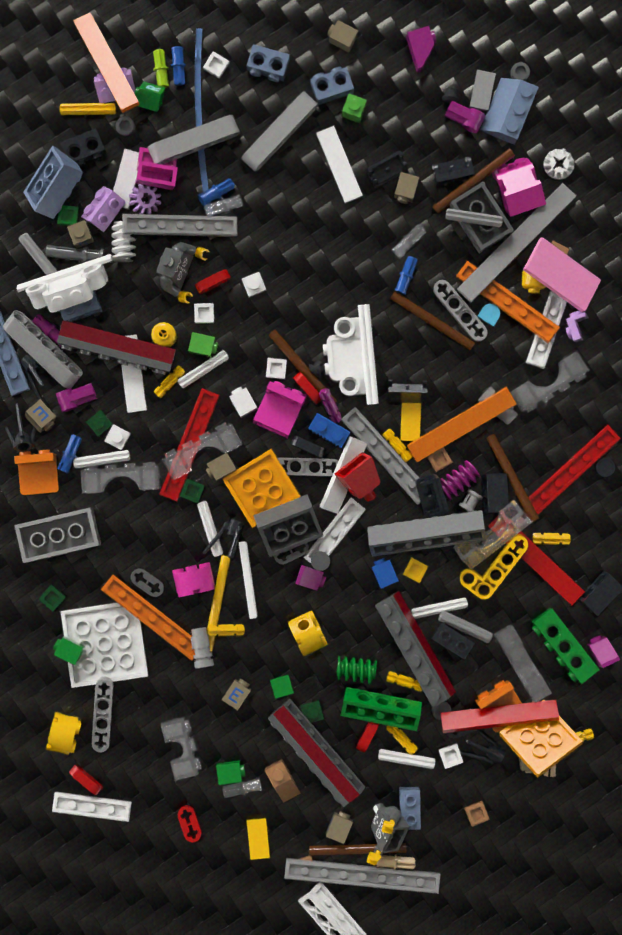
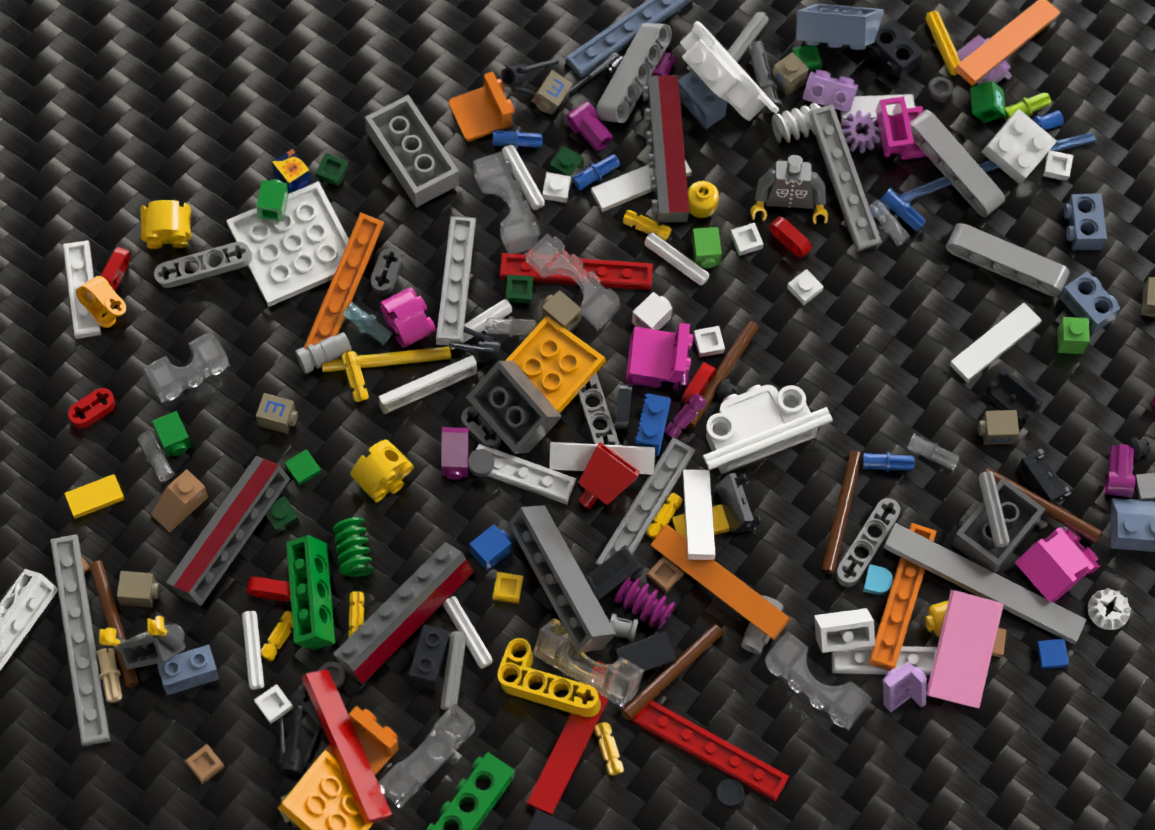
camera: 70 degrees right, 20 degrees down
none -> light orange piece [76,276,126,328]
none -> brick [272,149,311,193]
none -> clear light blue pin [342,302,393,346]
none -> light grey tile [436,216,476,345]
none -> clear axle [485,317,537,337]
none -> blue axle [572,154,620,191]
none -> white tile [683,470,715,560]
none -> white brick [814,608,875,653]
none -> white brick [982,109,1057,184]
none -> blue tile [1037,639,1069,669]

